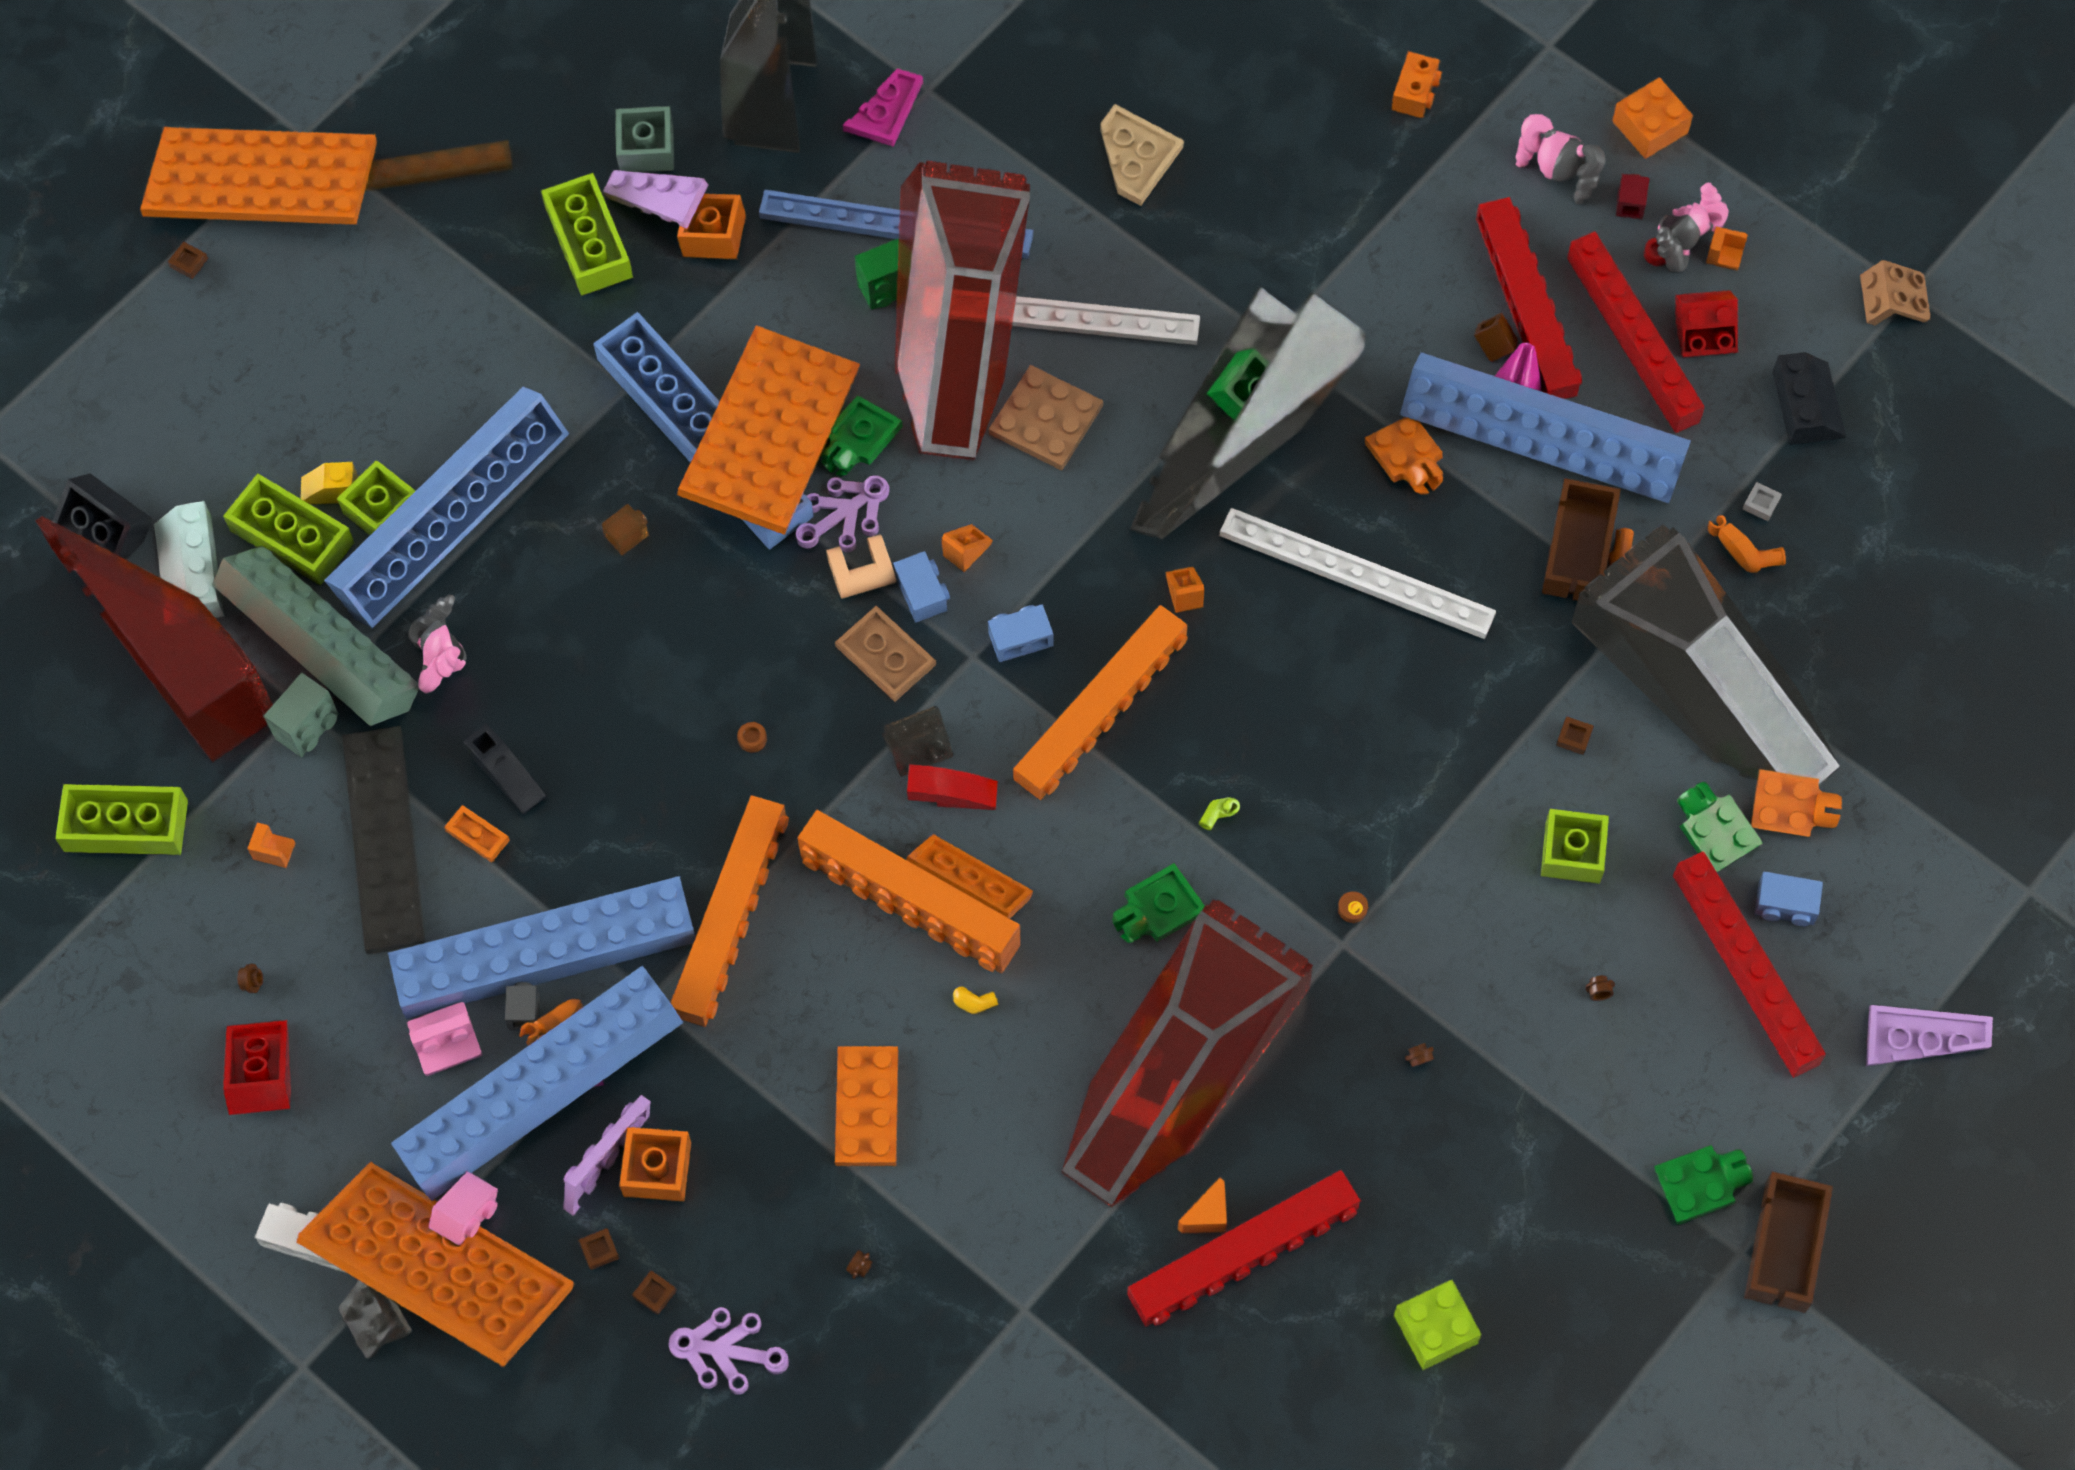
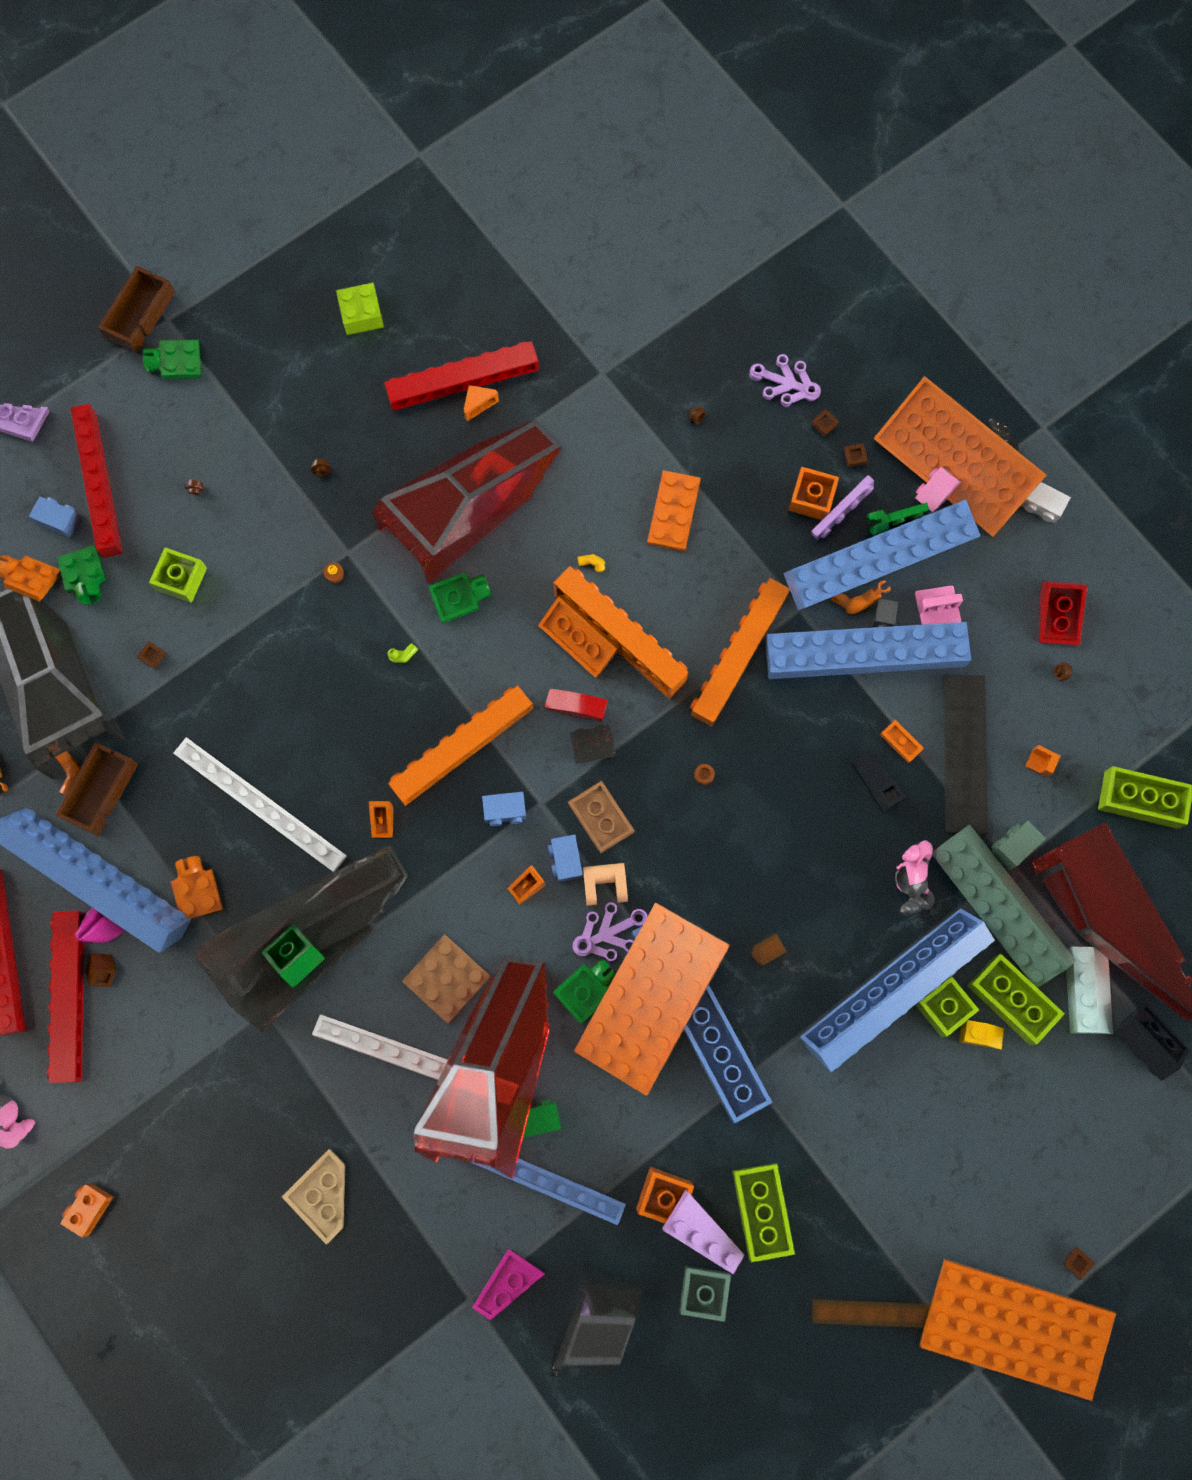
camera: 170 degrees left, 10 degrees up
none -> green plate [866,502,929,535]

